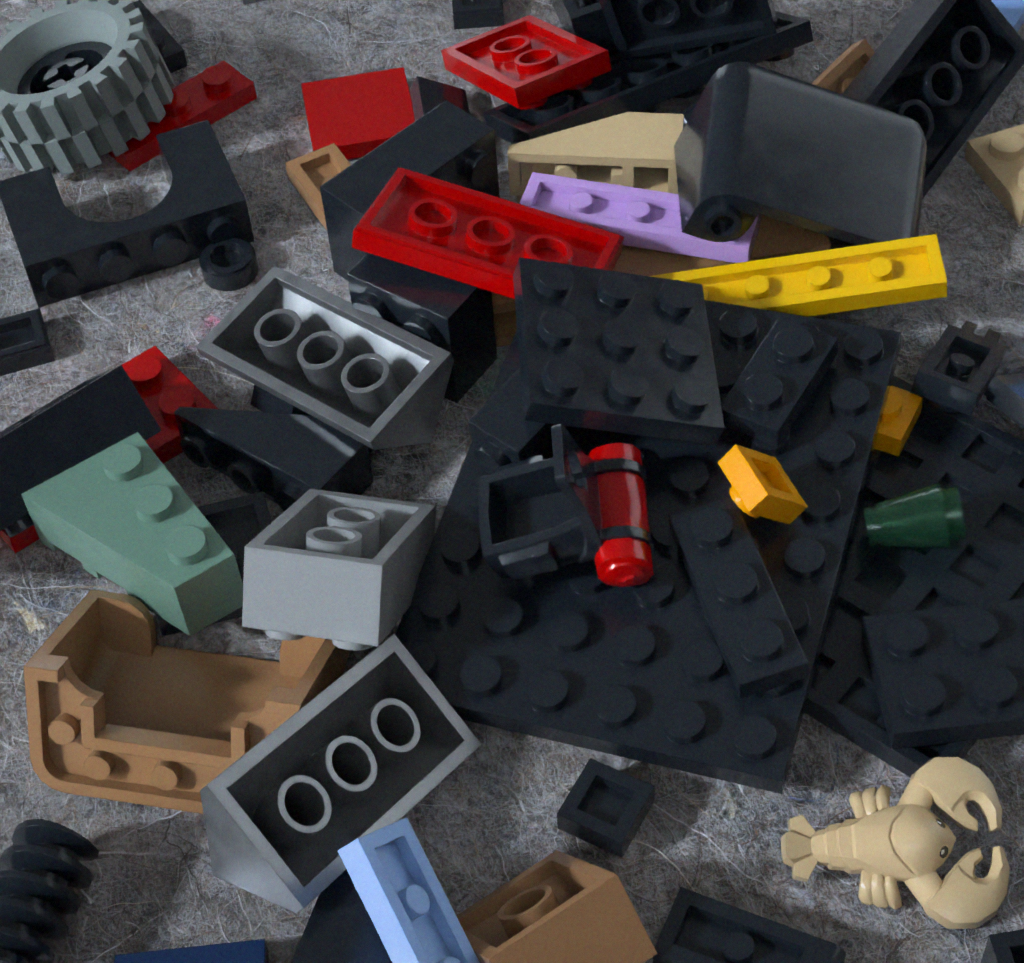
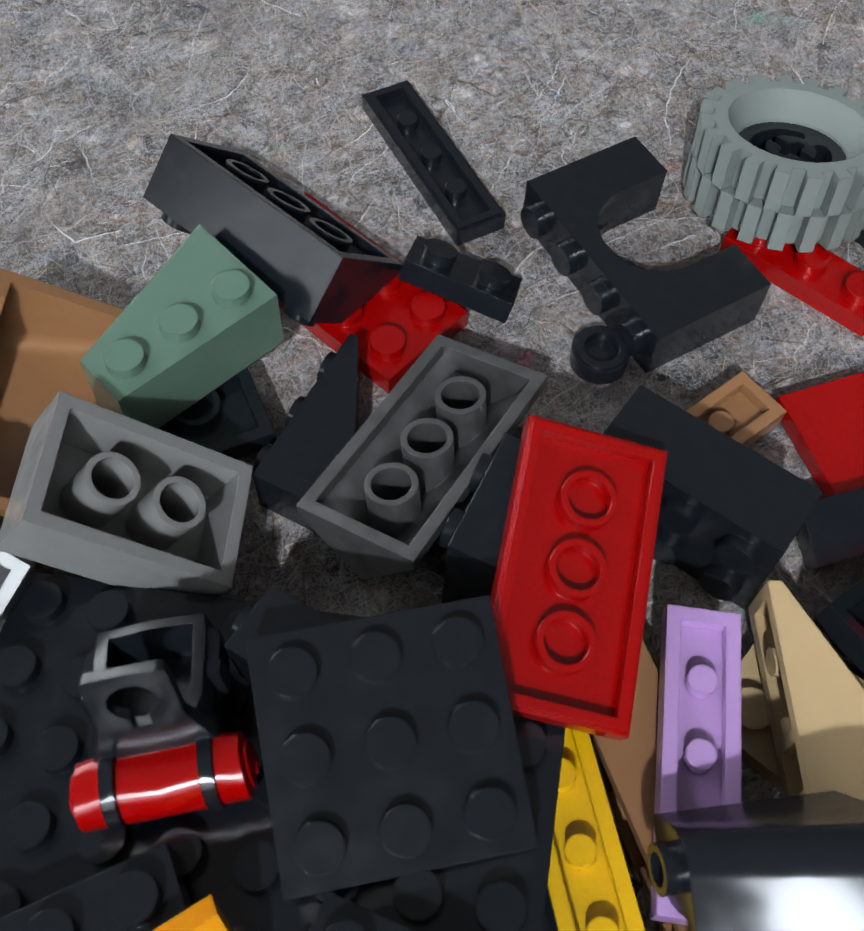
camera: 75 degrees right, 10 degrees up
none -> black plate [398,235,522,323]

